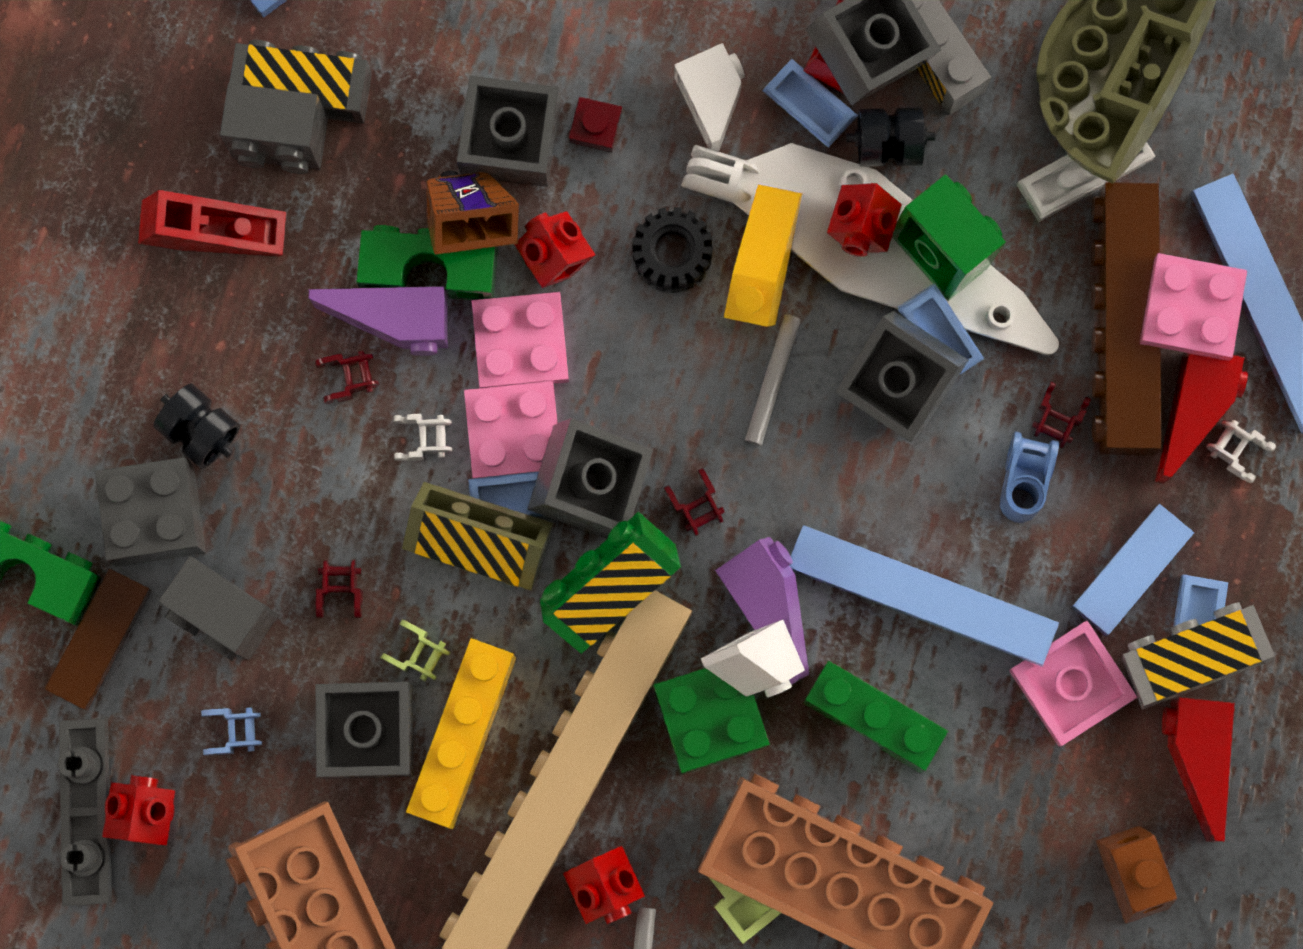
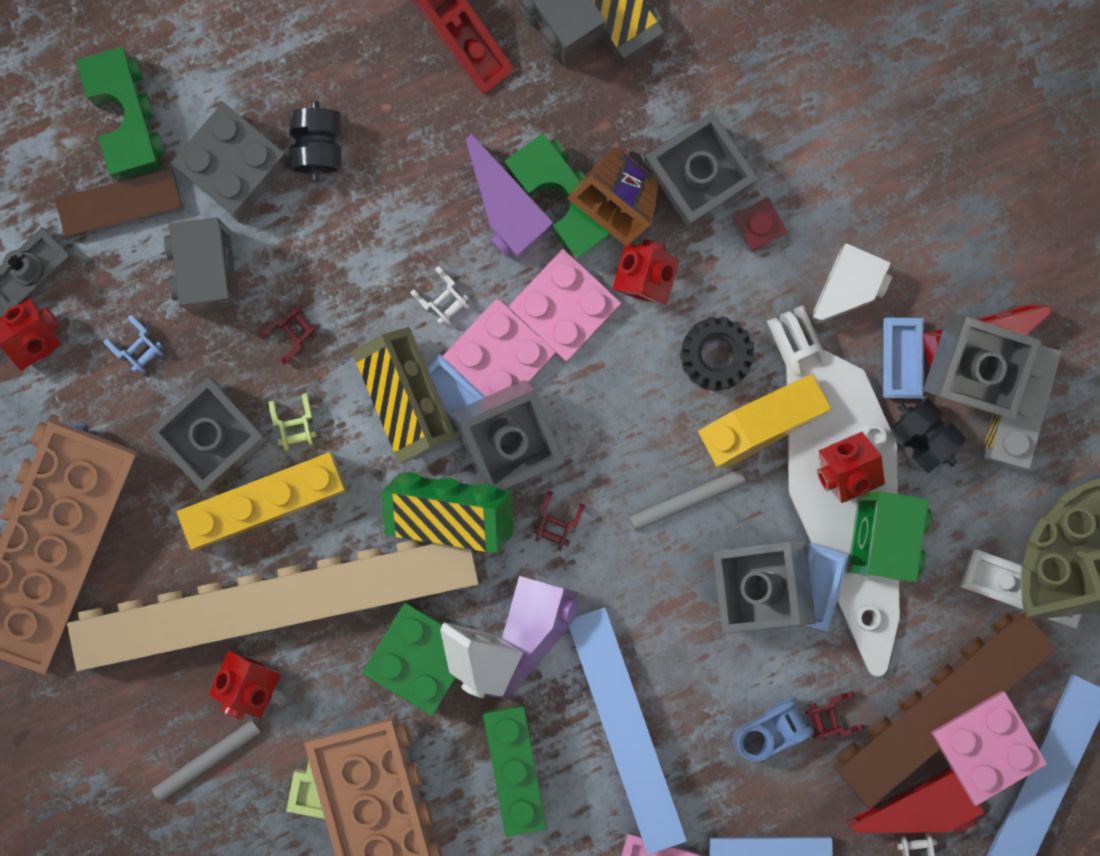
camera: 50 degrees right, 5 degrees up
dark red piece [315,351,380,404] -> none

